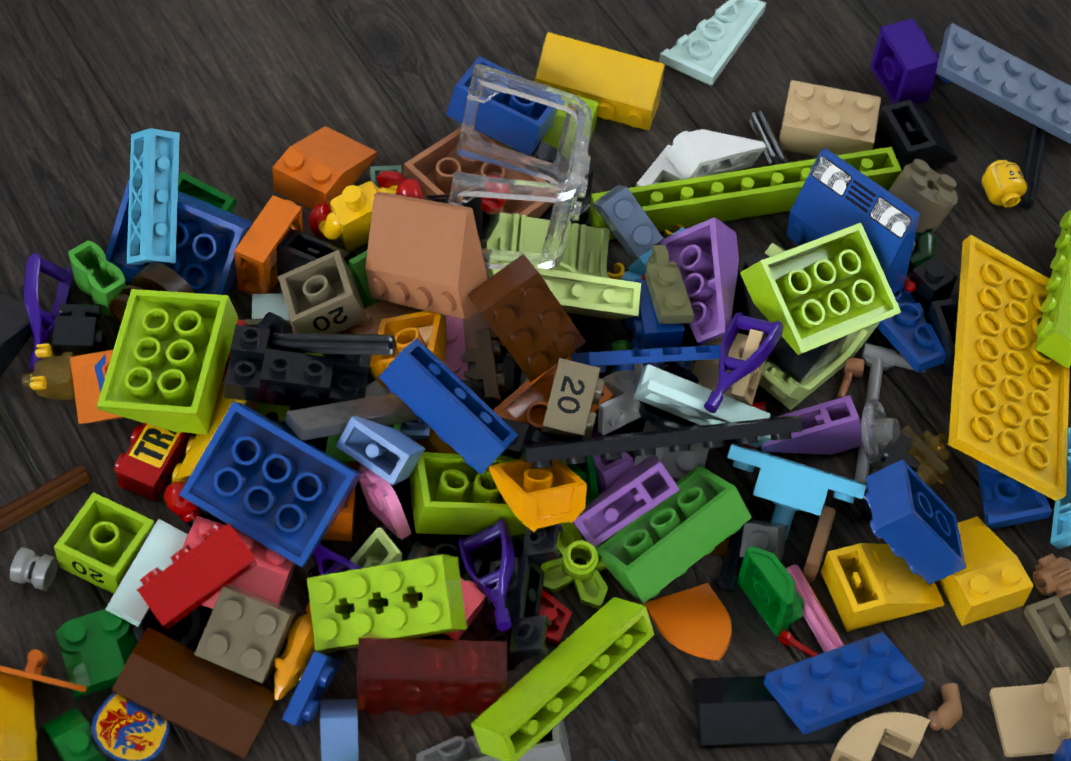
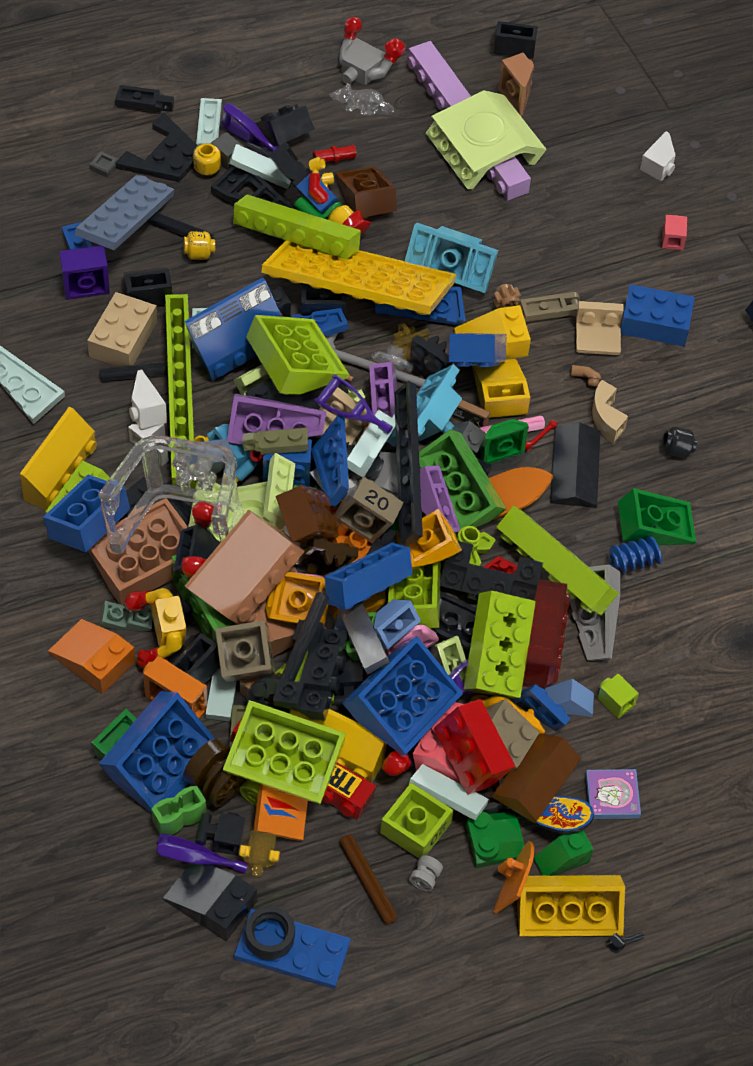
camera: 80 degrees left, 0 degrees up
medium azure fence [127,128,180,265] -> none
dark purple piece [458,518,514,631] -> none
blue plate [763,632,925,735] -> none
dark tan brick [888,159,958,233] -> none

